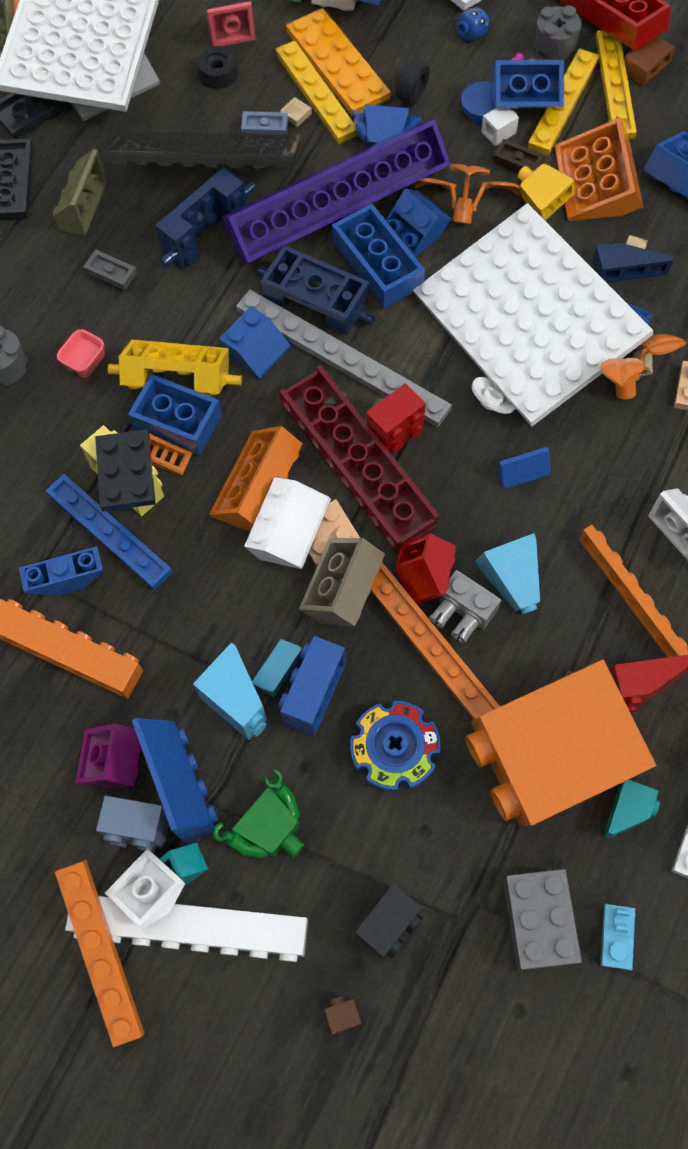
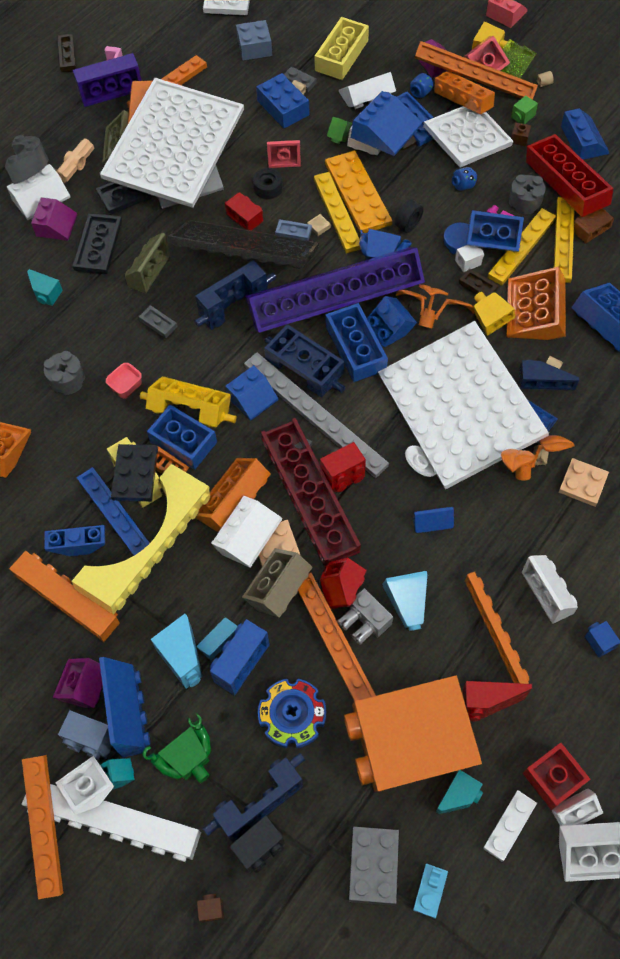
camera: 10 degrees right, 5 degrees down
none -> light yellow arch [72,464,210,615]
none -> dark blue brick [203,753,305,843]
none -> red brick [225,192,263,232]

